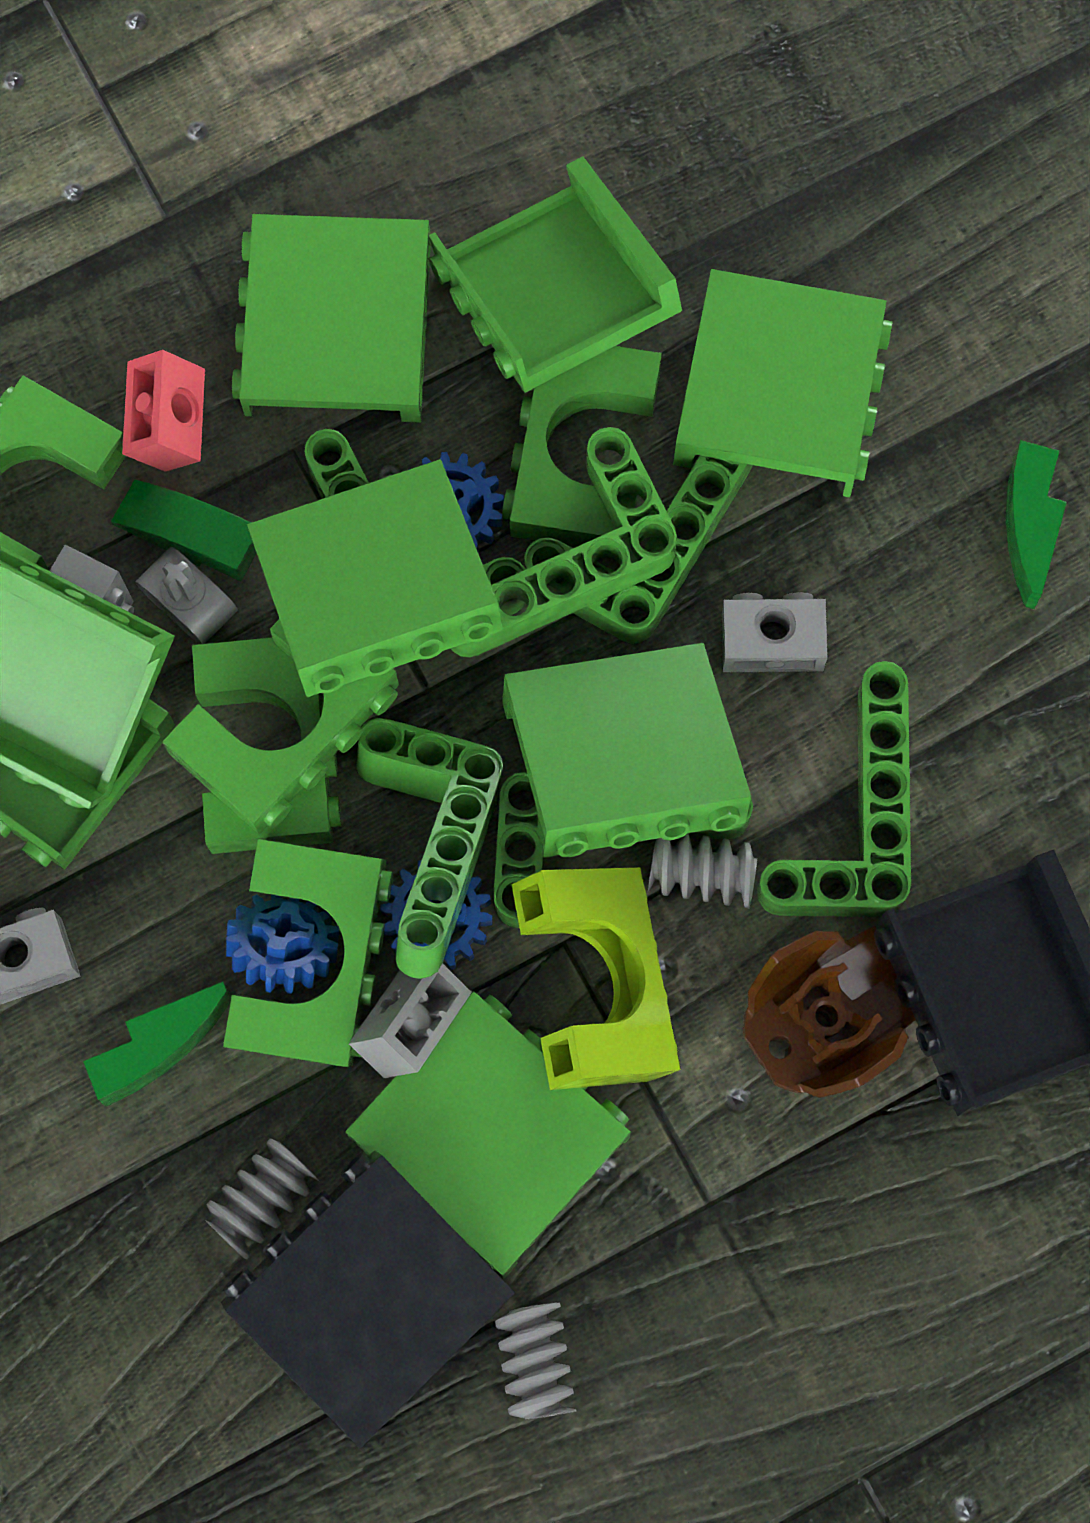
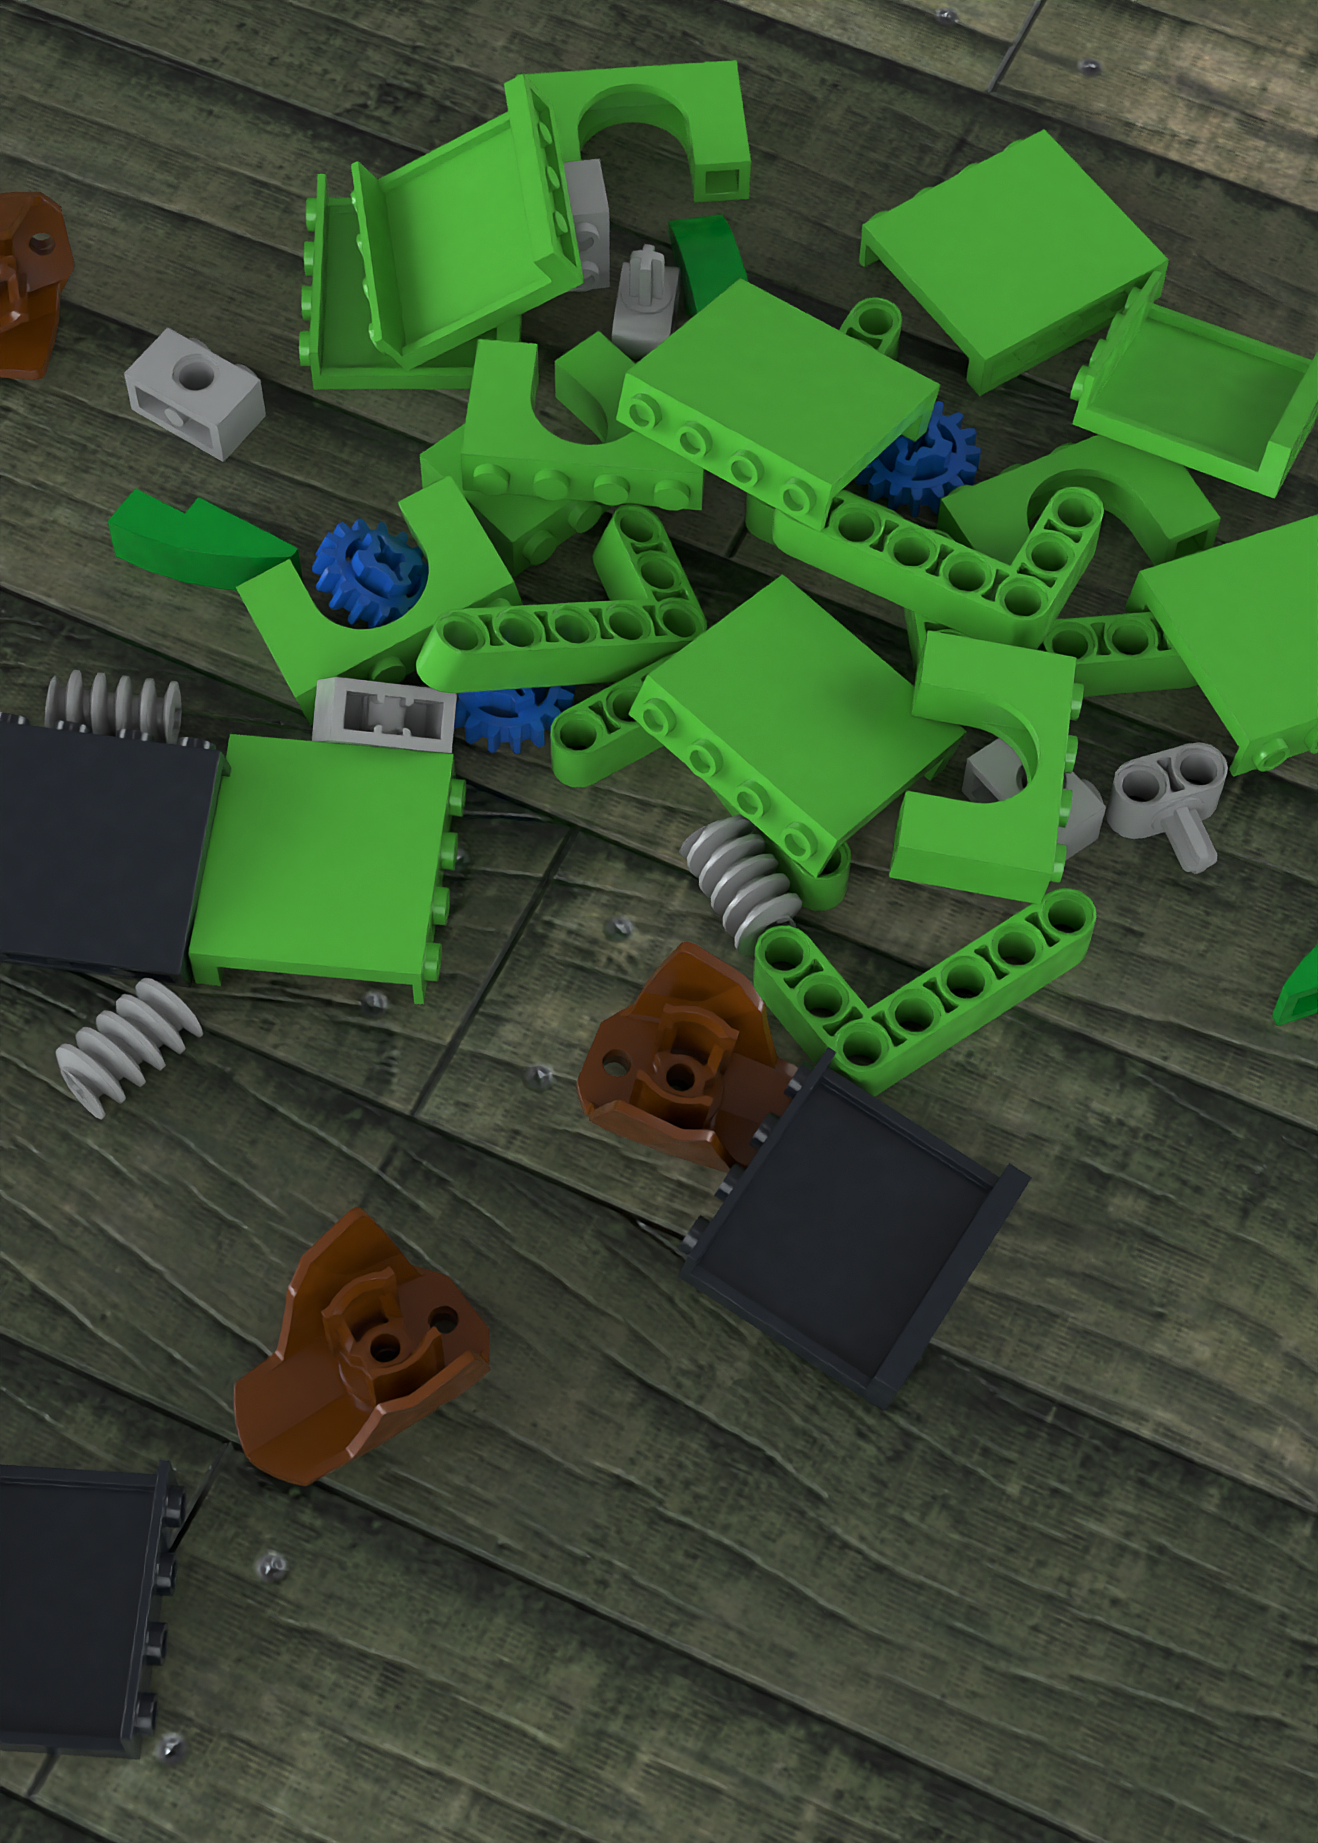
camera: 50 degrees right, 15 degrees down
coral brick [122,350,205,472] -> none
lime arch [511,867,681,1090] -> none
none -> reddish brown piece [233,1207,491,1486]
none -> bright green arch [889,630,1084,905]
none -> light grey beam [1105,742,1228,874]

